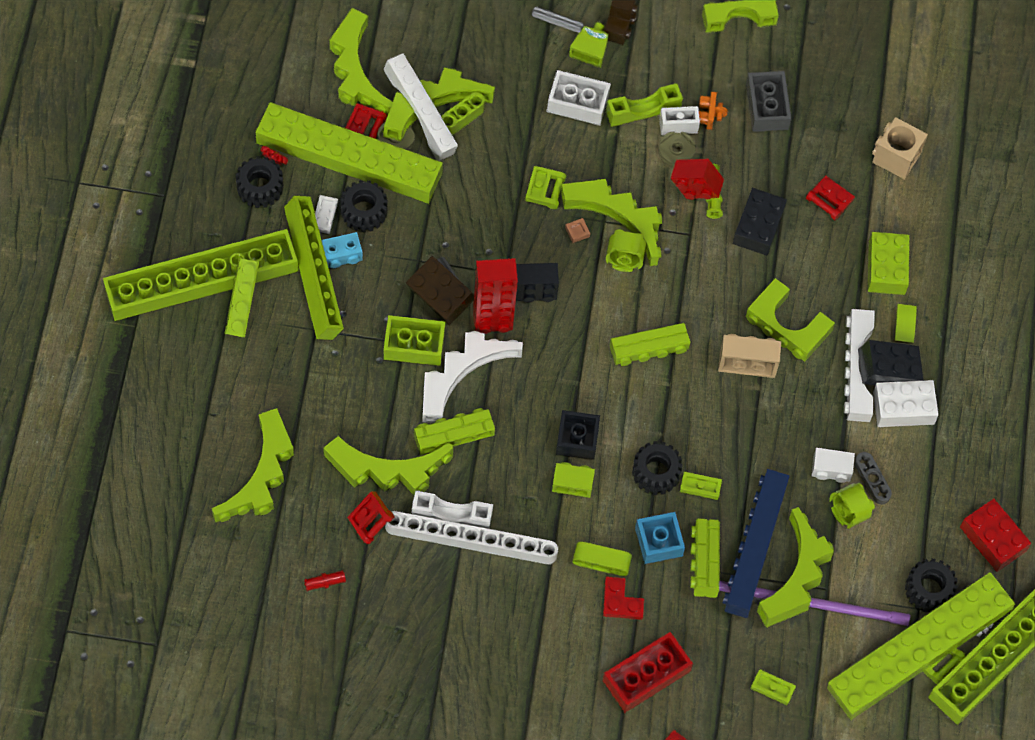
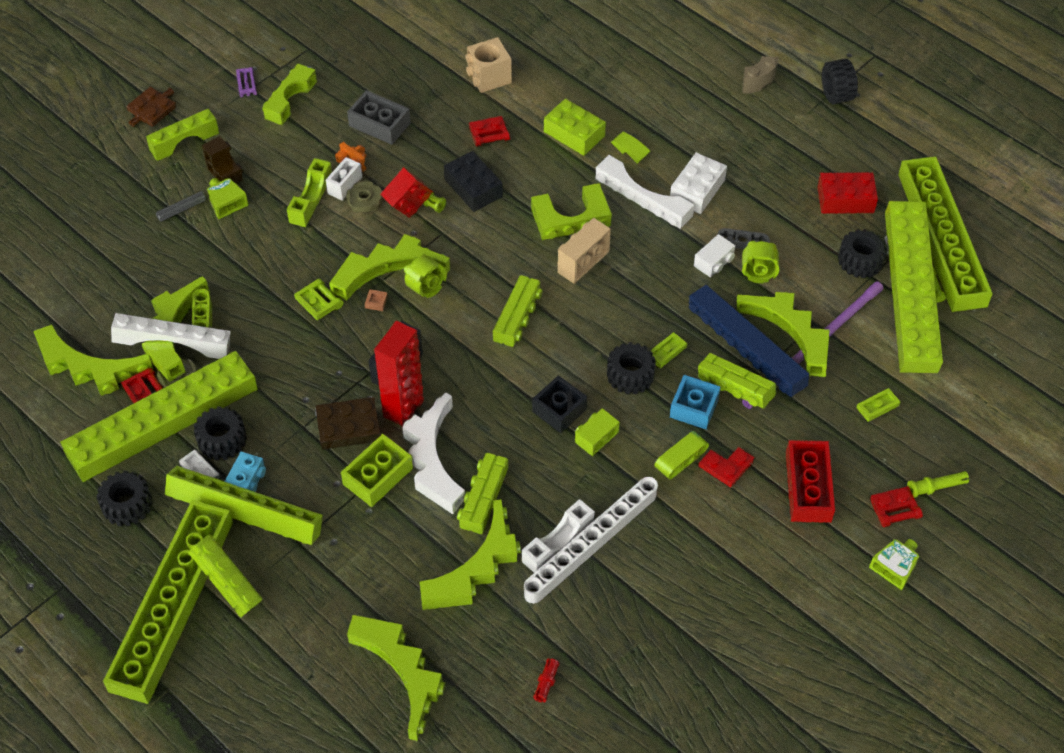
camera: 50 degrees left, 10 degrees down
red gear [260,146,288,165] -> none
red plate [347,491,395,544] -> none
white brick [547,70,611,125] -> none
black brick [858,340,924,385] -> none

